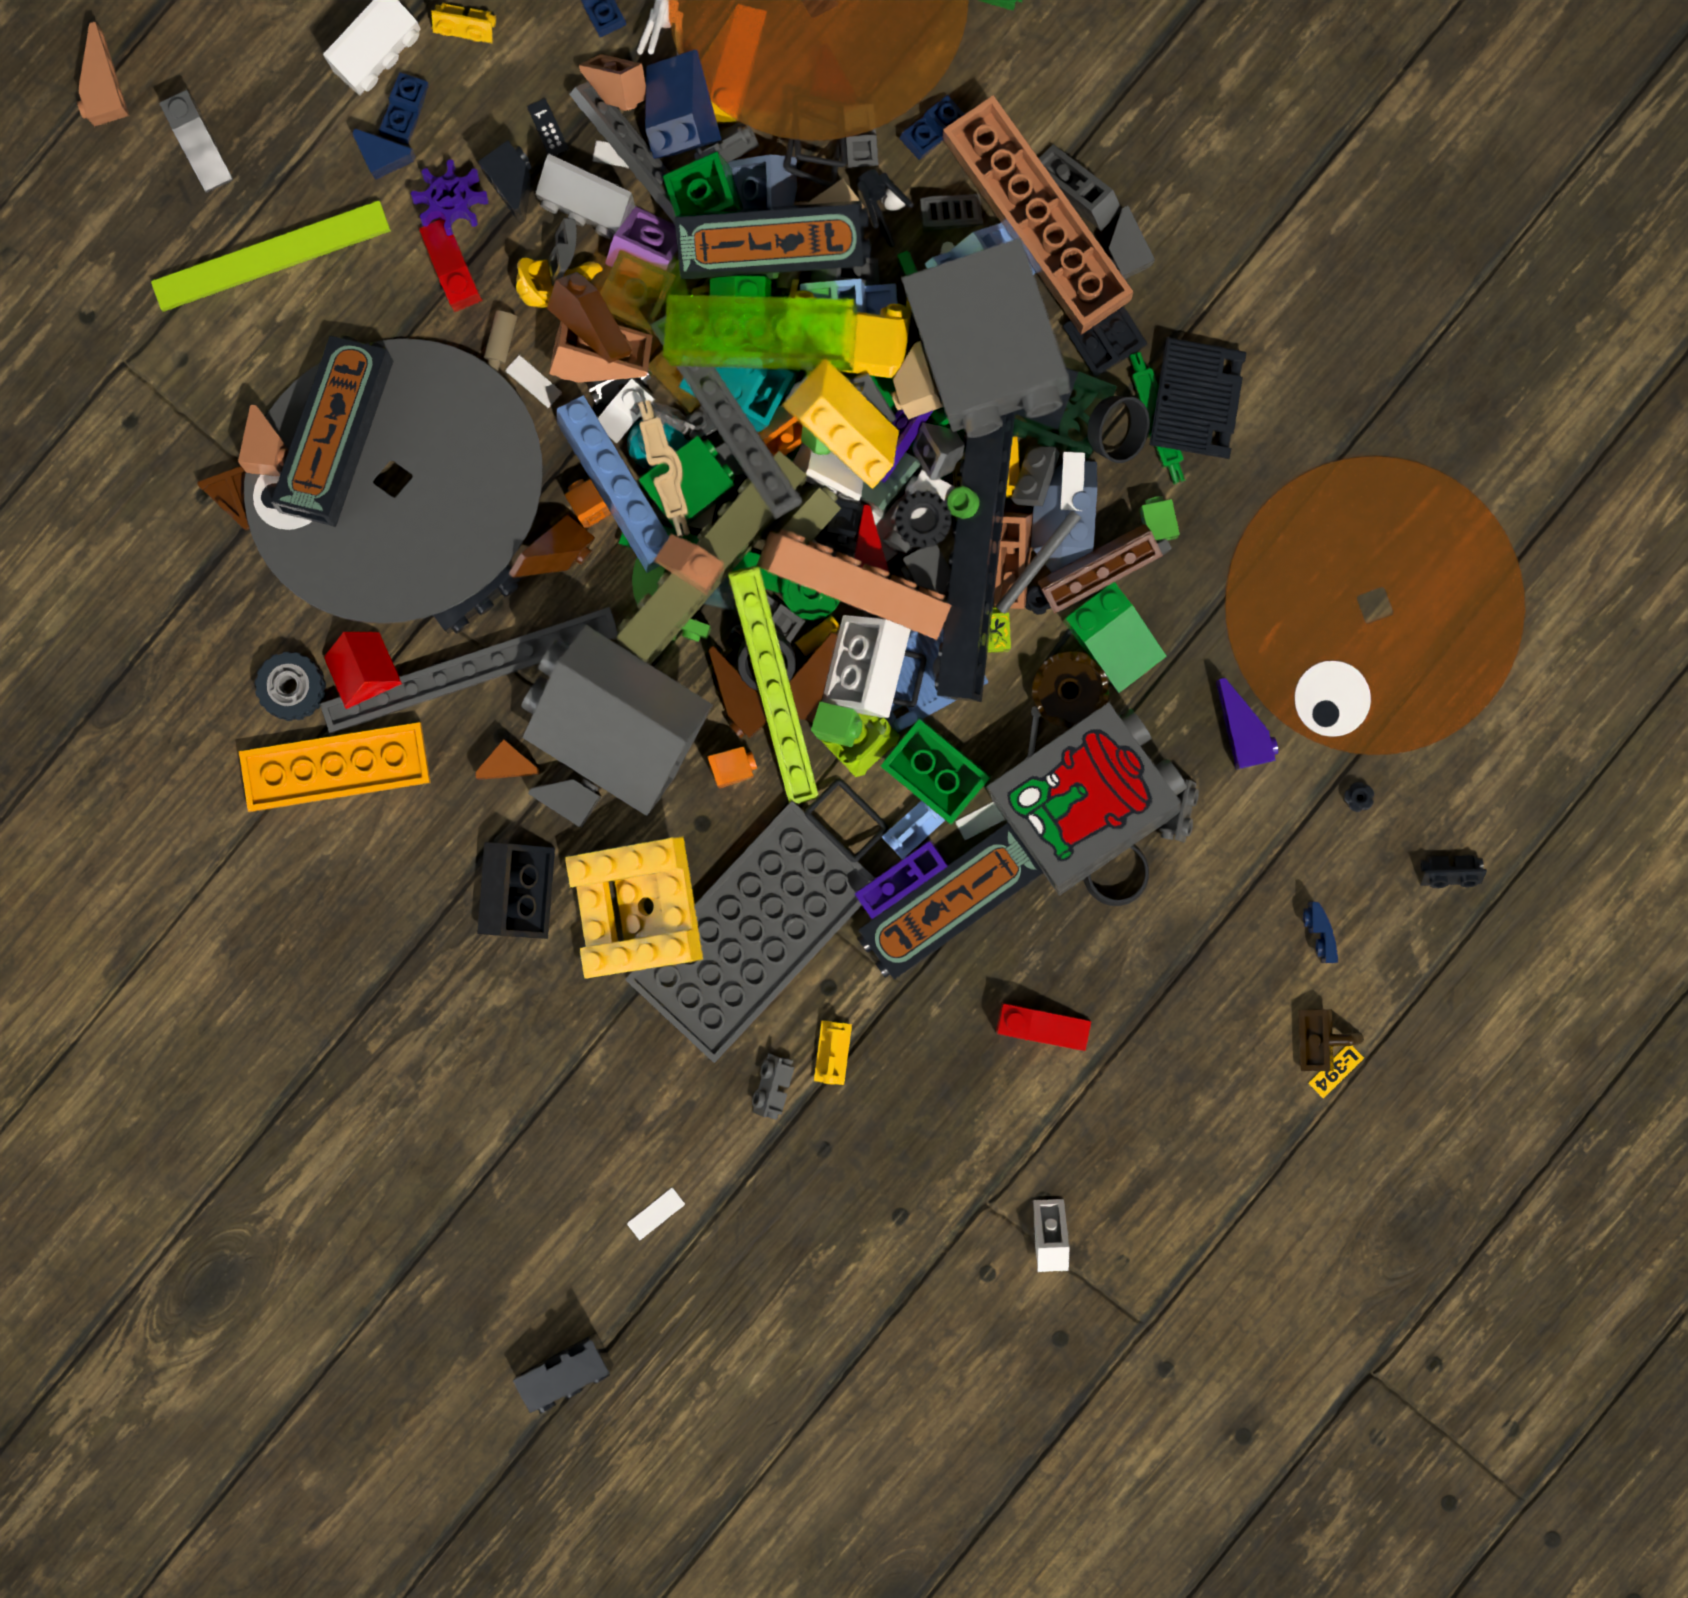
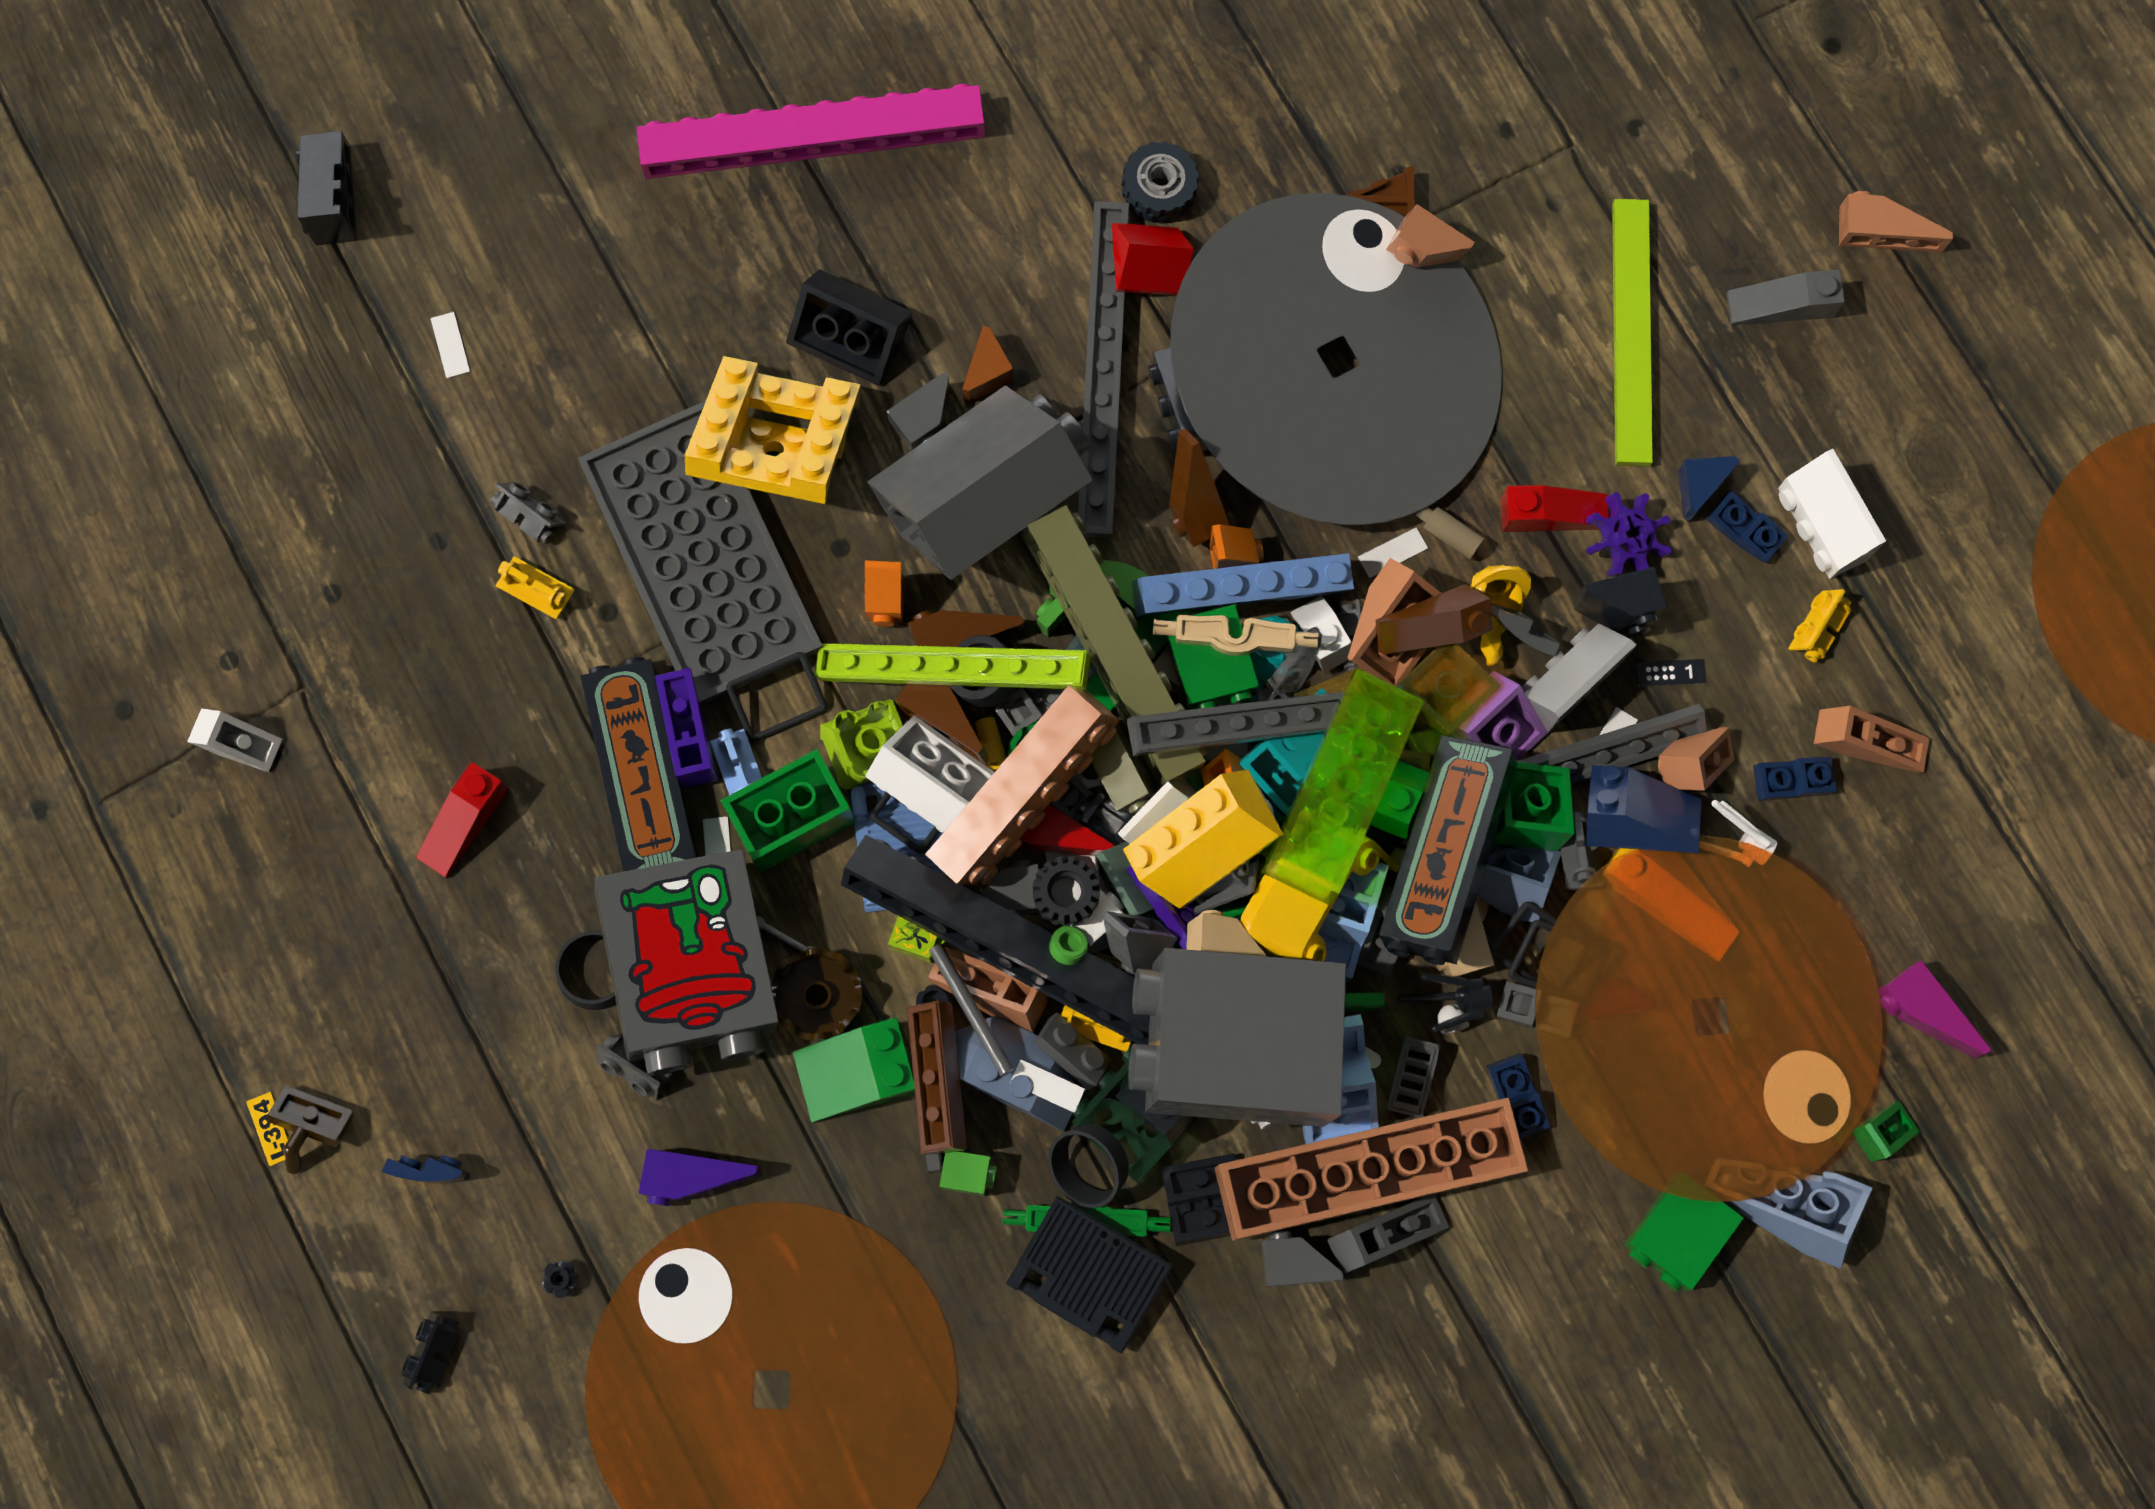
camera: 115 degrees right, 10 degrees down
light orange plate [239,722,431,812] -> none
brick [271,335,394,527] -> none
nougat slope [654,534,724,595] -> none
bright green brick [811,702,862,747] -> none
none -> dark pink brick [637,84,985,179]

